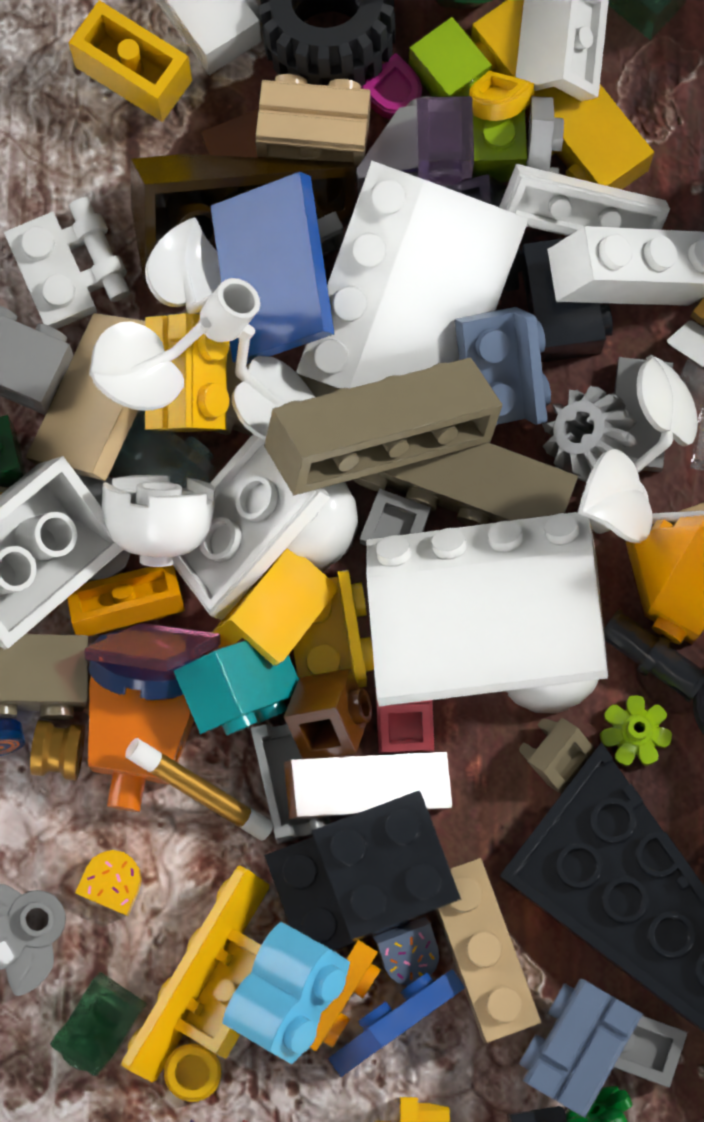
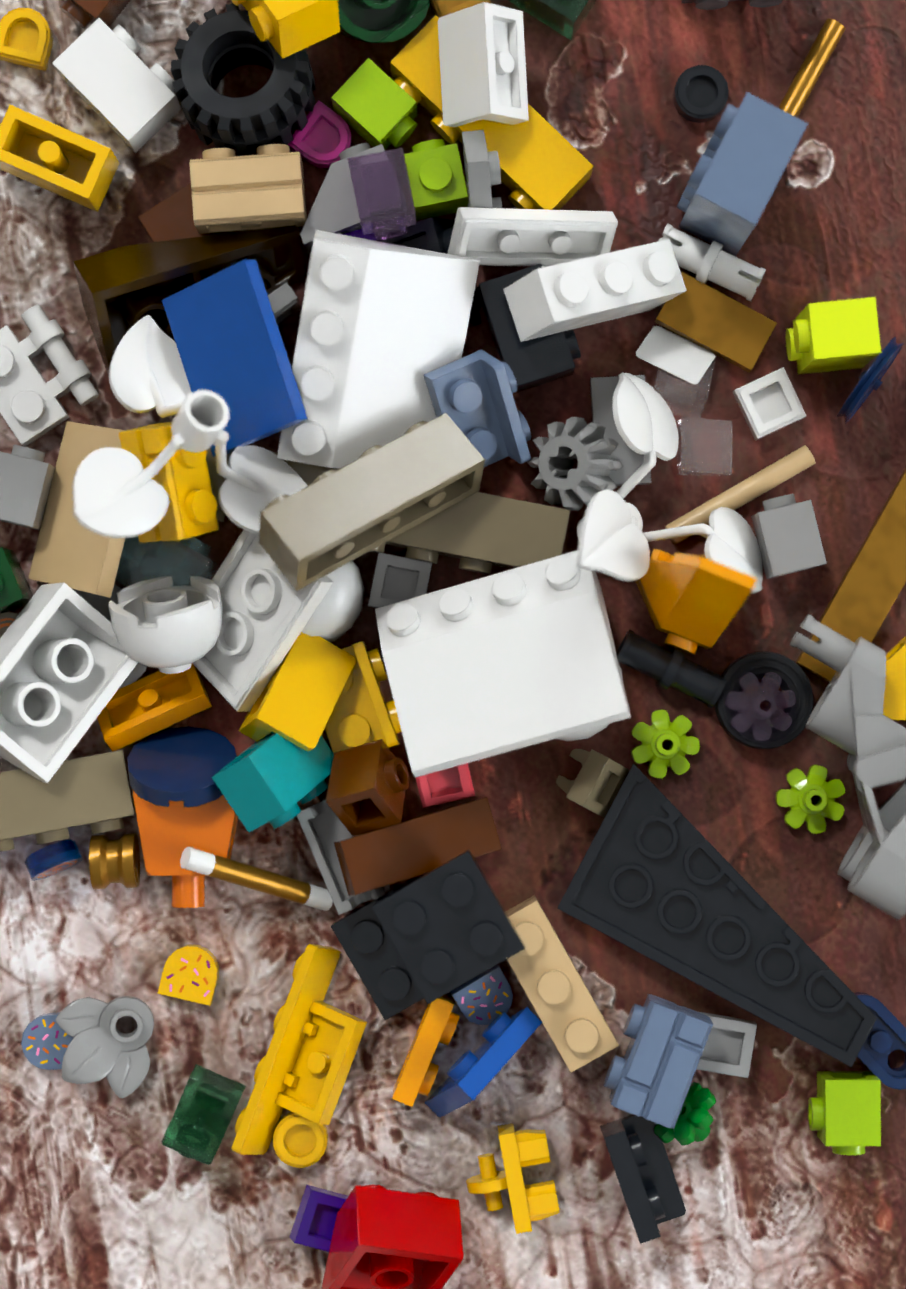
camera: 15 degrees left, 10 degrees up
clear pink piece [84,623,221,671] -> none
medium azure brick [223,922,350,1064] -> none
yellow tile [469,71,535,121] -> none

